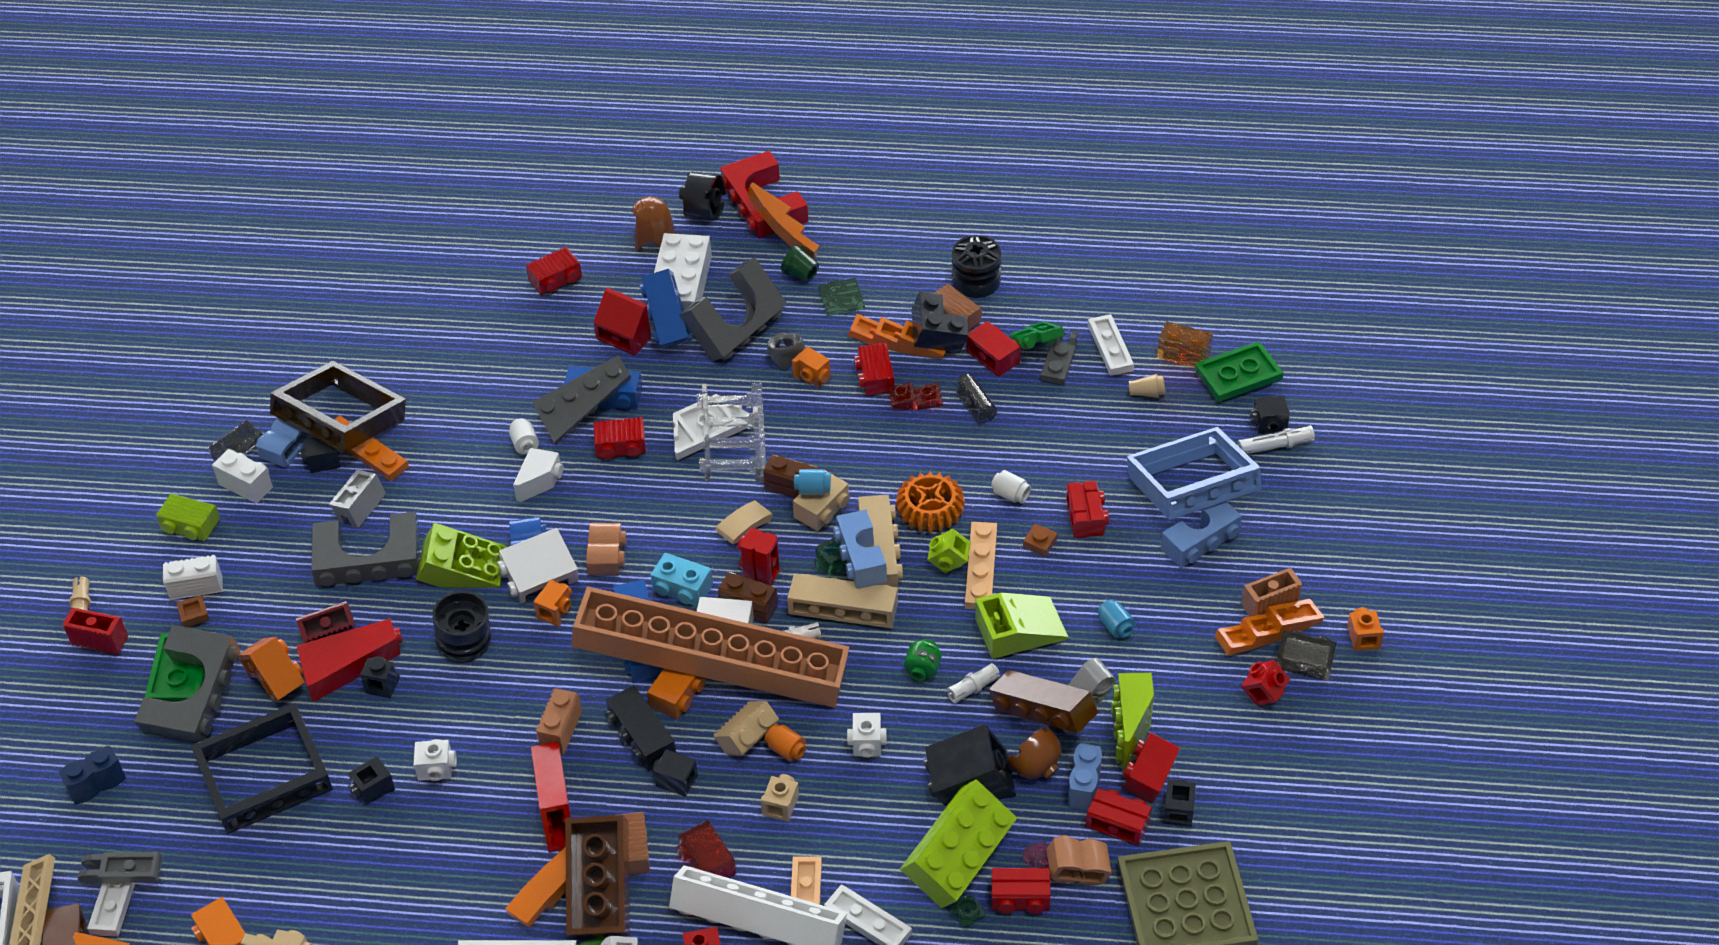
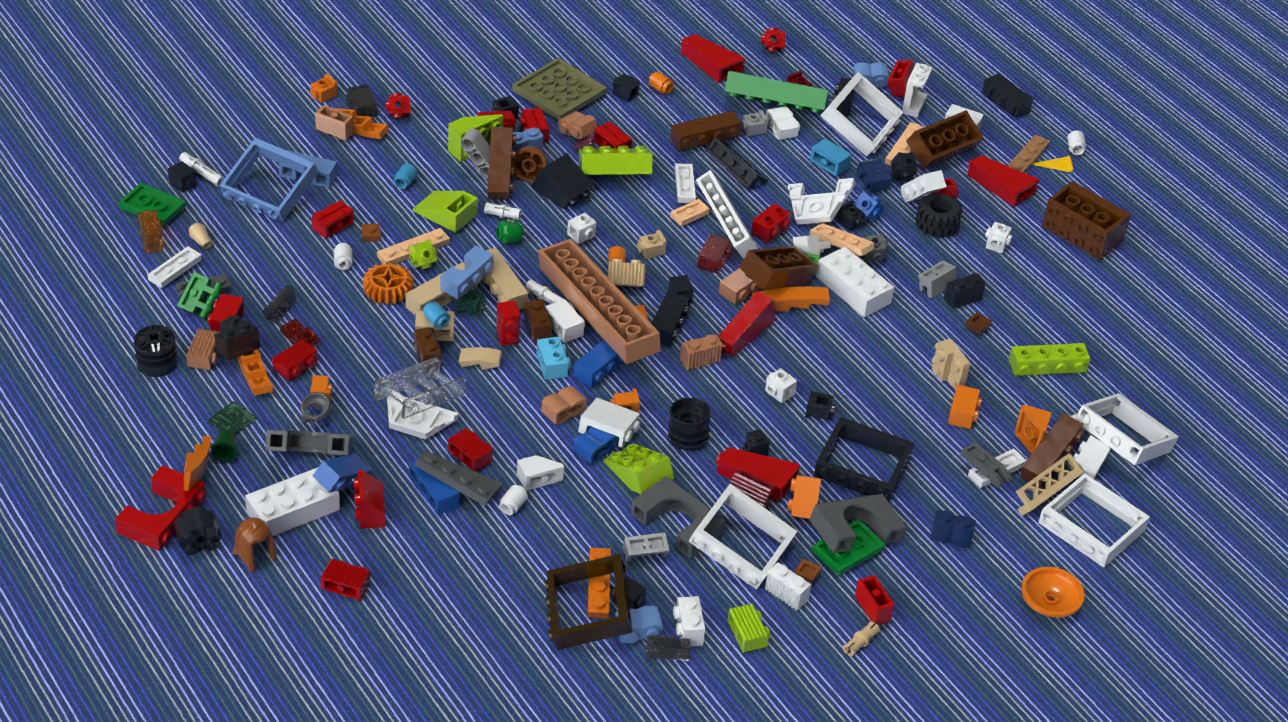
camera: 135 degrees left, 5 degrees down
none -> white window [689,484,797,590]

